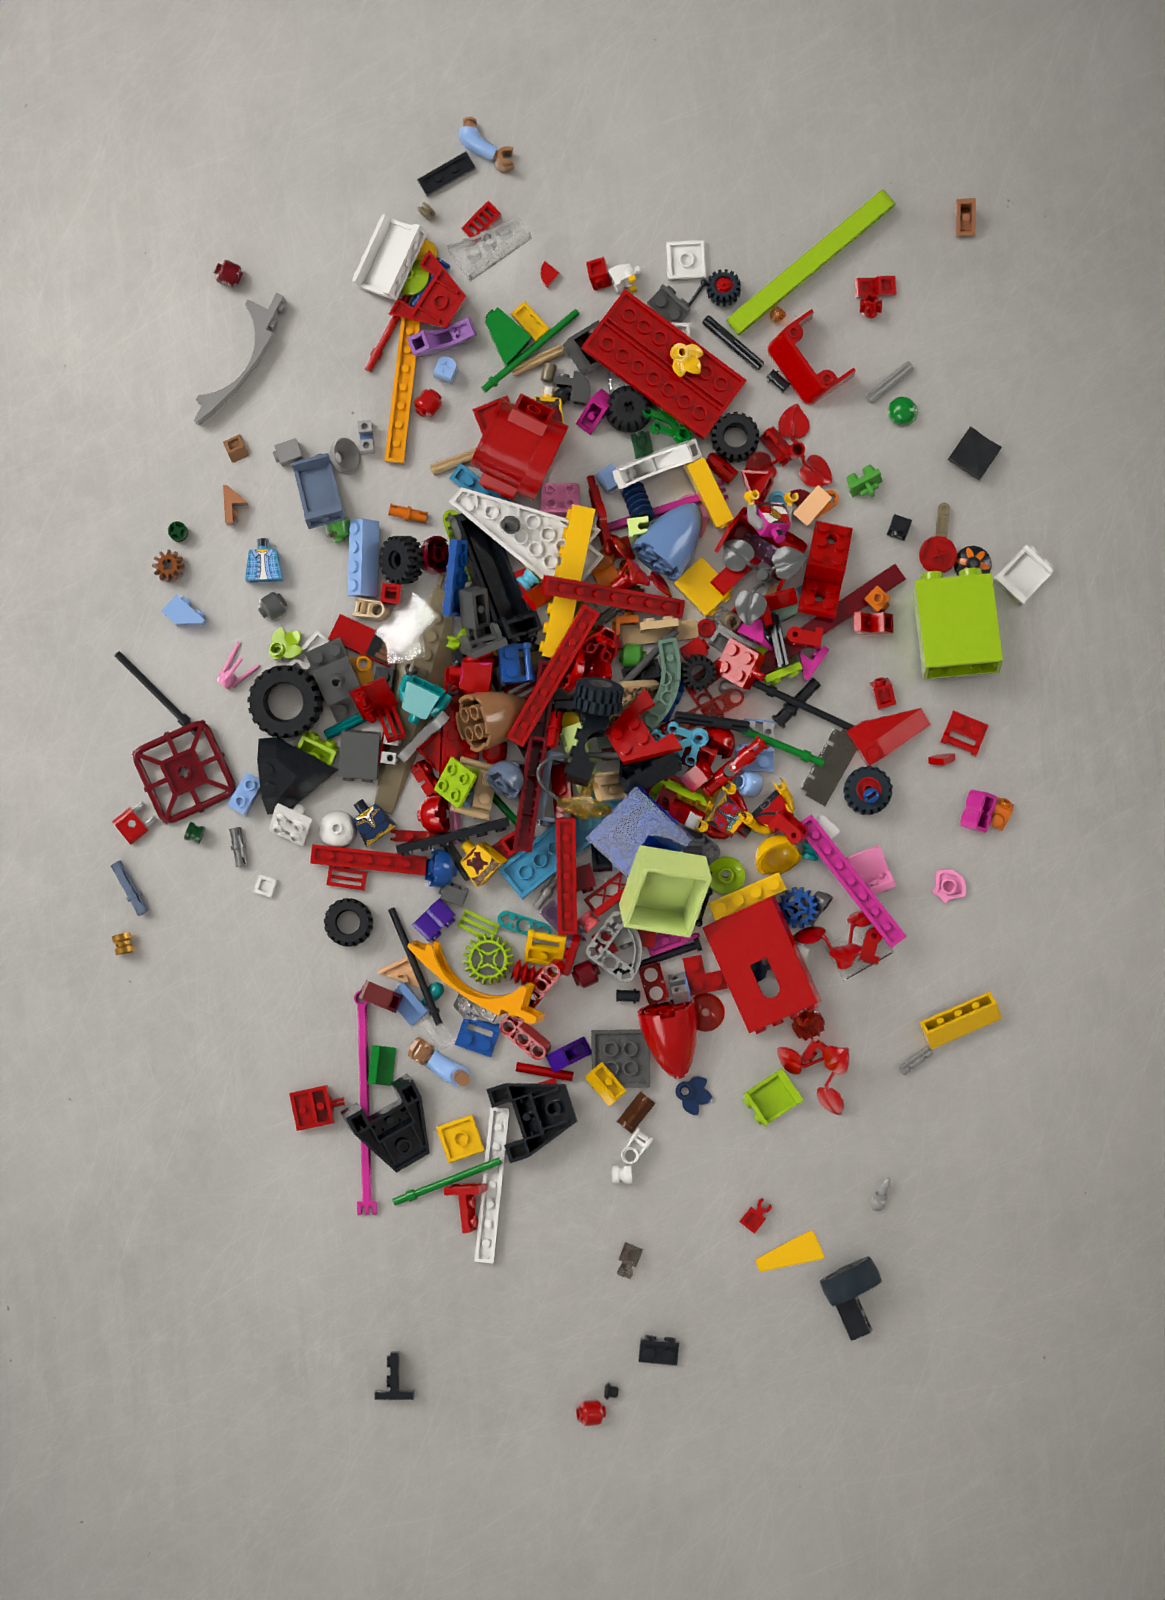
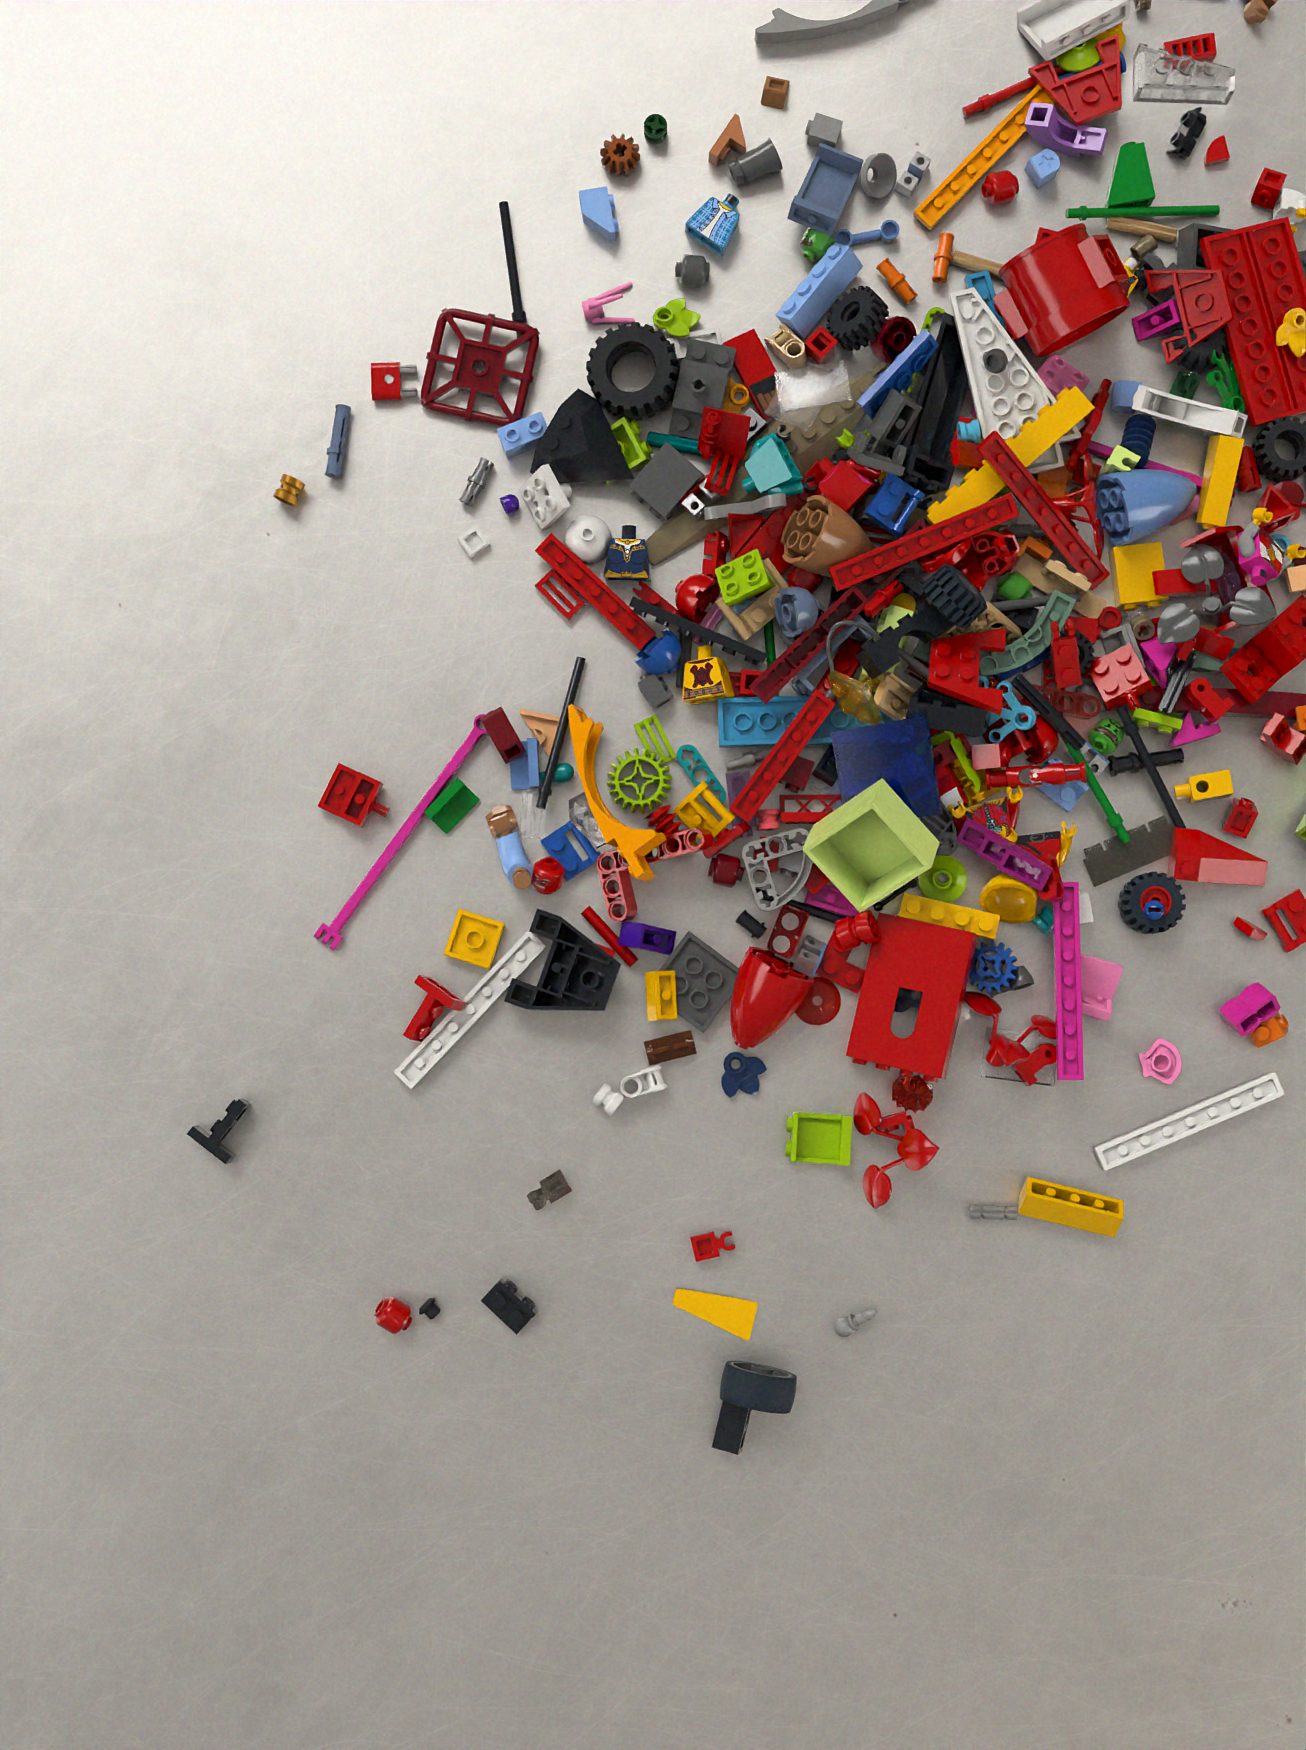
camera: 30 degrees right, 0 degrees up
dark green wheel [184,822,205,845] -> none
black tyre [324,898,373,947] -> none
black wedge [340,1074,430,1173] -> none
green bar [392,1157,502,1206] -> none
dark purple brick [412,898,456,942] -> none
yellow plate [510,301,550,342] -> none
light blue head [734,771,763,797] -> none
none -> dark purple hinge [499,494,519,515]
none -> red head [531,857,565,894]
none -> dark grey plant [728,138,783,186]
none -> medium blue bar [834,220,899,247]
none -> red wheel [835,910,880,951]
none -> orange pin [932,232,955,284]
none -> magenta slope [956,818,1053,891]
none -> red hinge [1050,618,1082,689]
none -> bright green head [1088,718,1124,754]
none -> white plate [1094,1072,1285,1171]
none -> red wing [1144,270,1234,365]
none -> black hinge [1166,107,1207,160]
none -> yellow torso [1174,769,1234,803]

